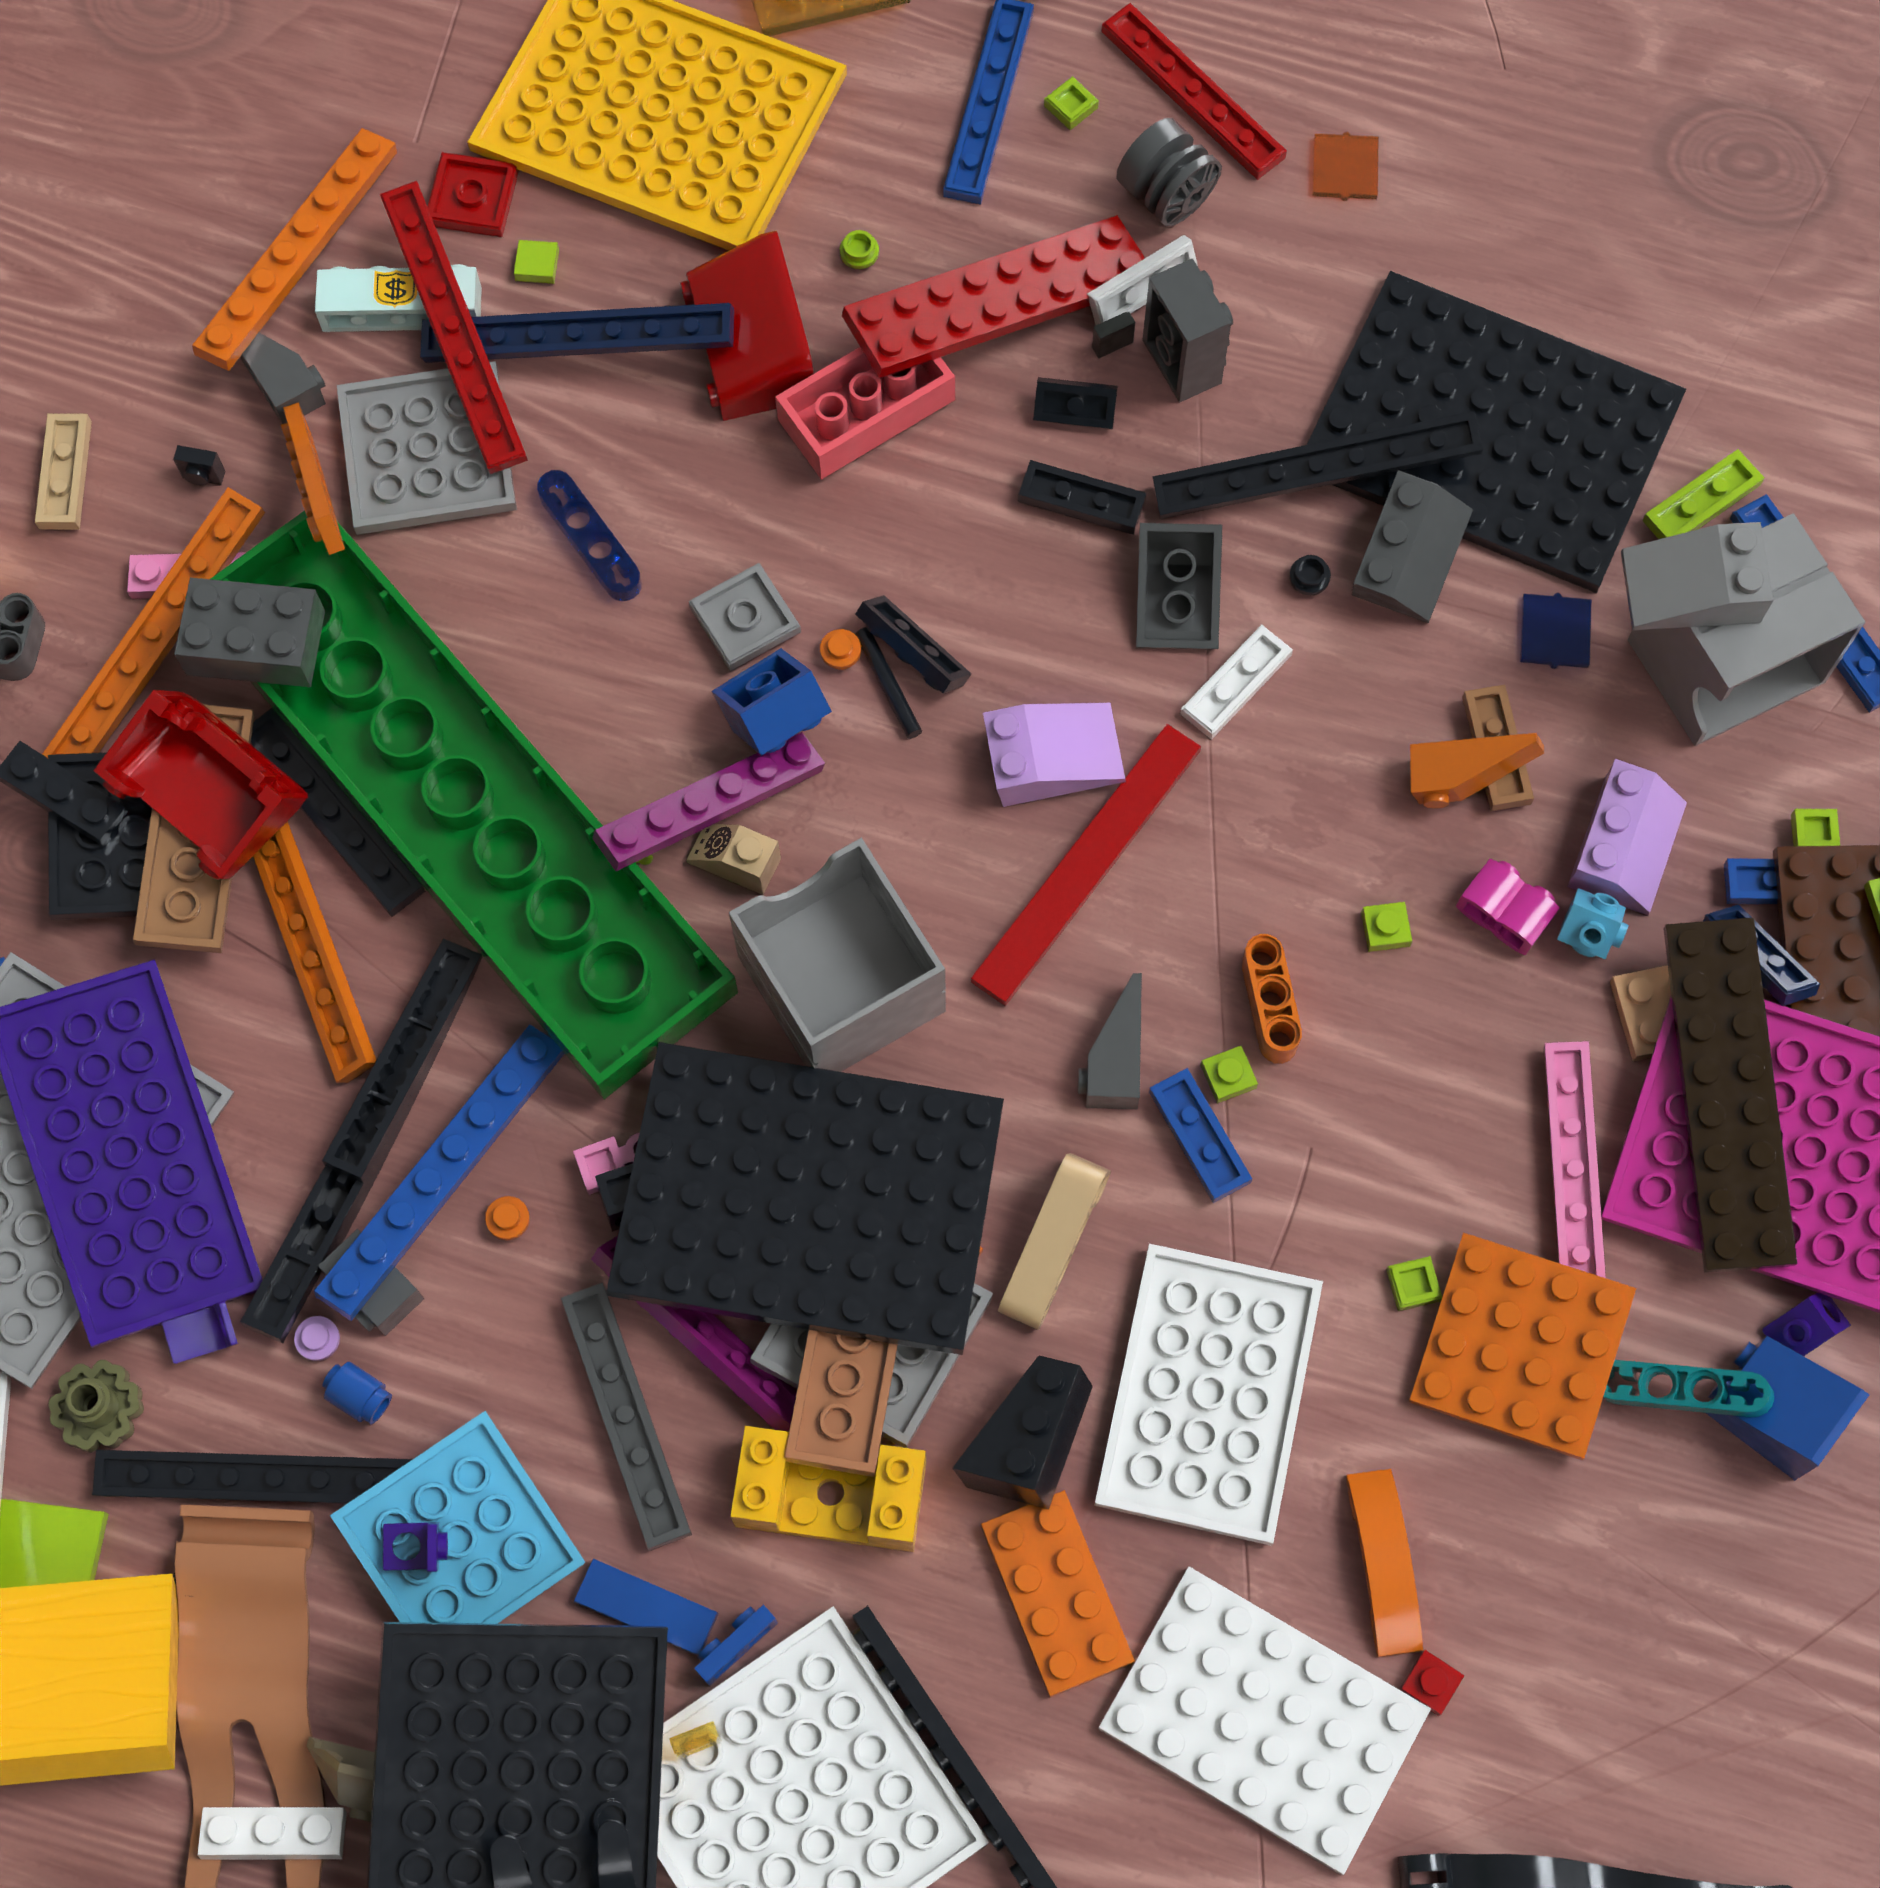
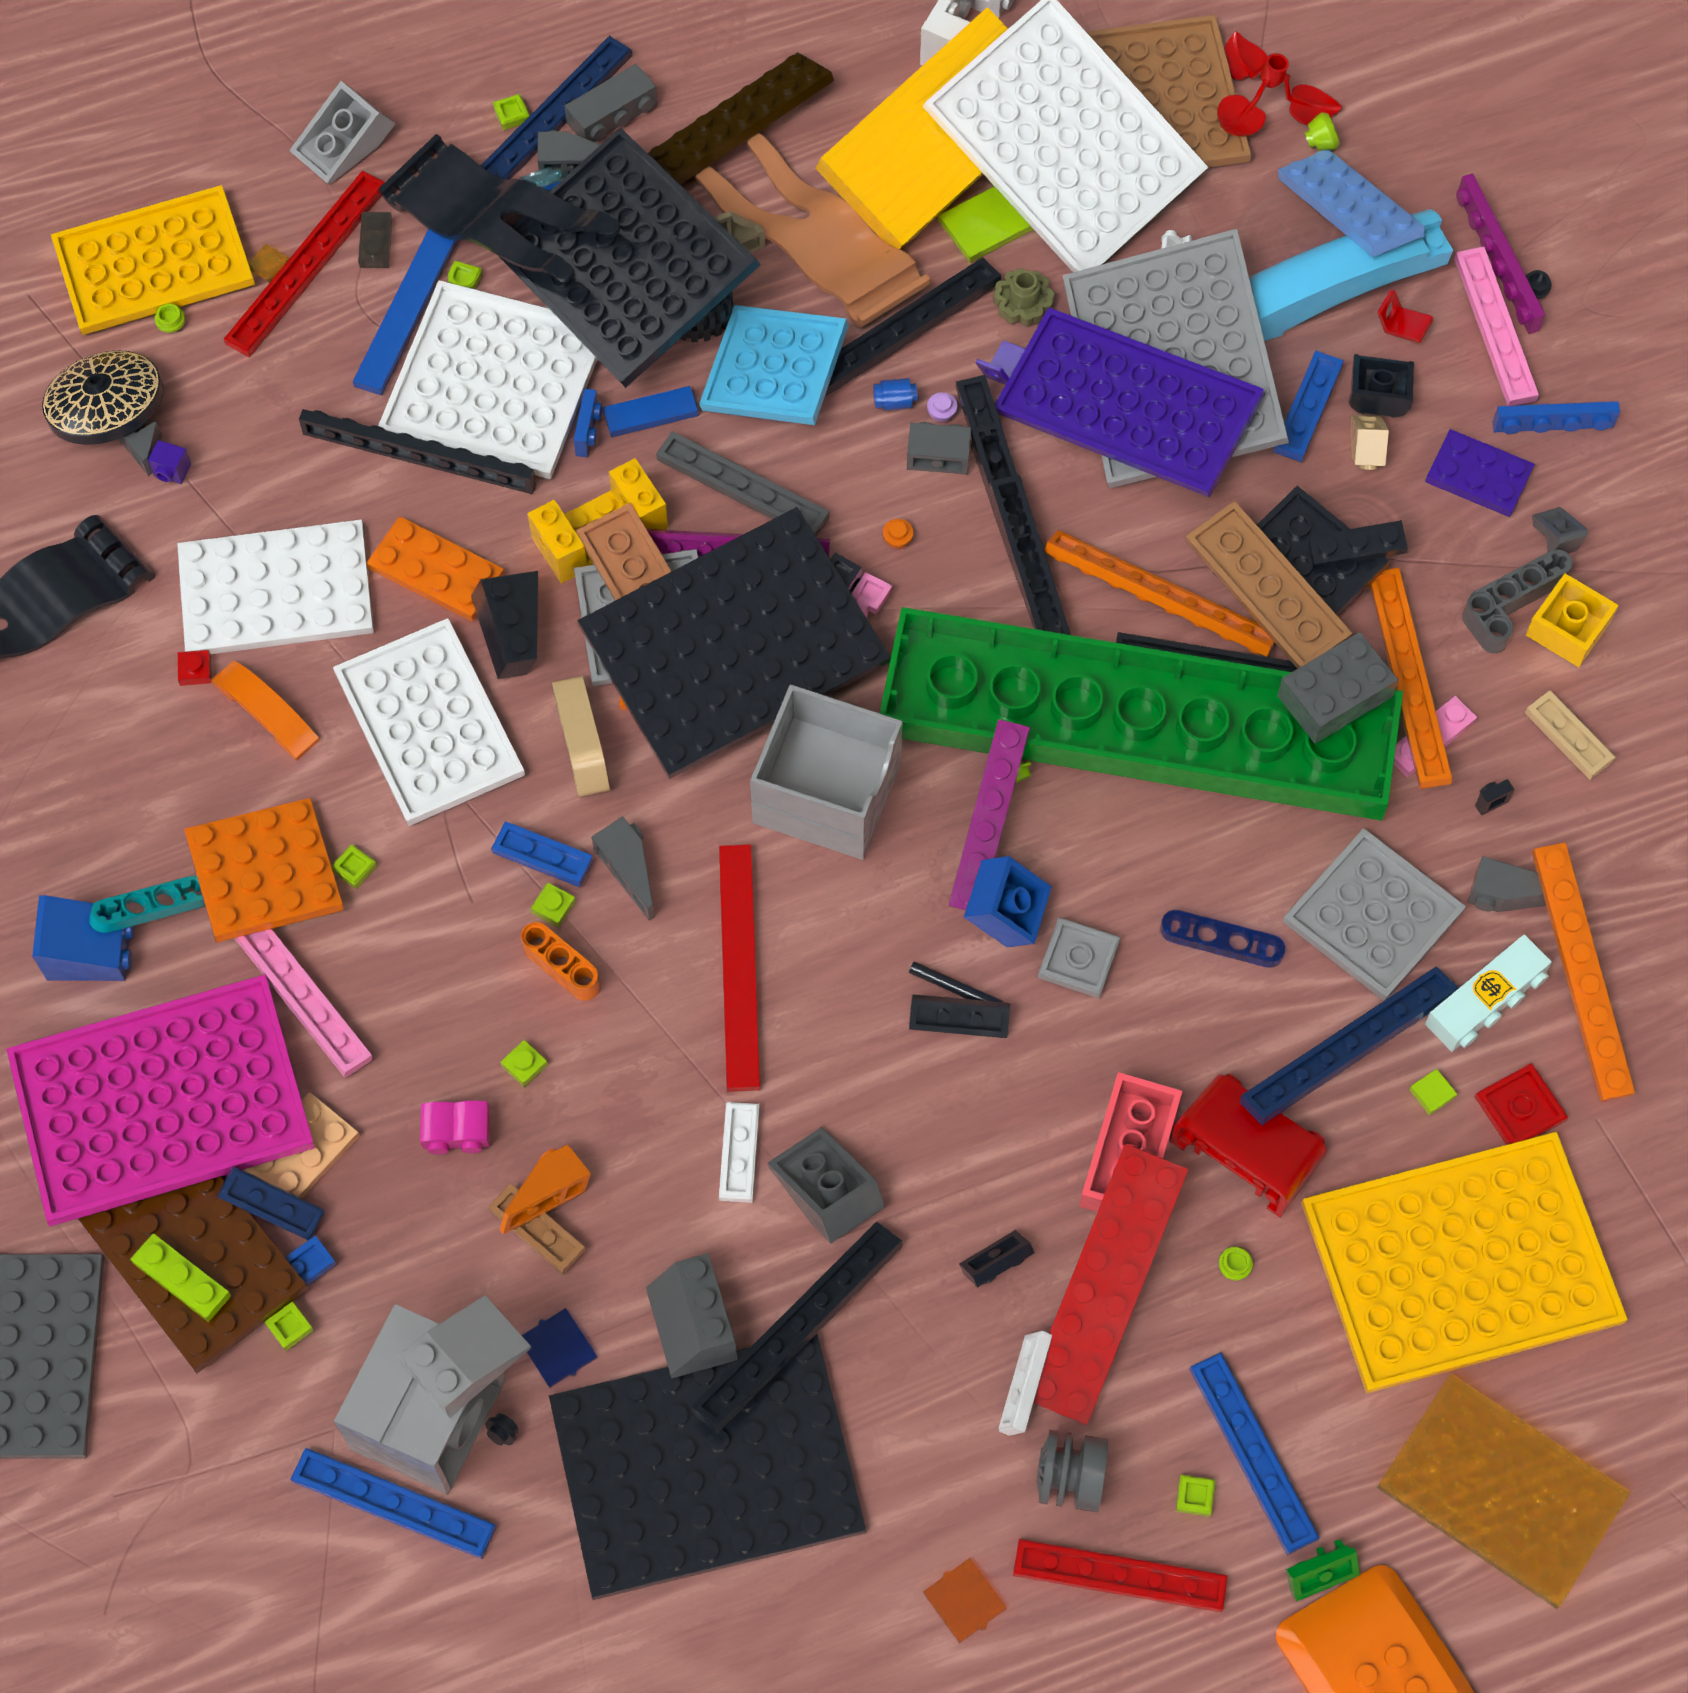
camera: 140 degrees right, 5 degrees down
red windscreen [93,690,308,880] -> none
white plate [197,1807,347,1860] -> none
orange plate [281,402,345,555] -> none
blue plate [314,1024,565,1321] -> none
red tile [380,181,528,475] -> none
dark purple bracket [383,1522,448,1572] -> none
clear yellow tile [669,1721,722,1759] -> none
tan slope [687,824,781,895] -> none
orange plate [820,629,861,670] -> none
lavender slope [983,703,1126,807] -> none
black plate [1018,460,1146,535] -> none
pearl dark grey tile [1092,312,1136,359] -> none
dark grey brick [1142,258,1233,403] -> none
black plate [1289,555,1331,595] -> none
medium azure brick [1557,888,1629,959] -> none
lavender slope [1567,759,1687,915] -> none
lime plate [1642,449,1765,539] -> none
dark brown plate [1663,918,1797,1273] -> none
dark purple bracket [1762,1292,1851,1356] -> none

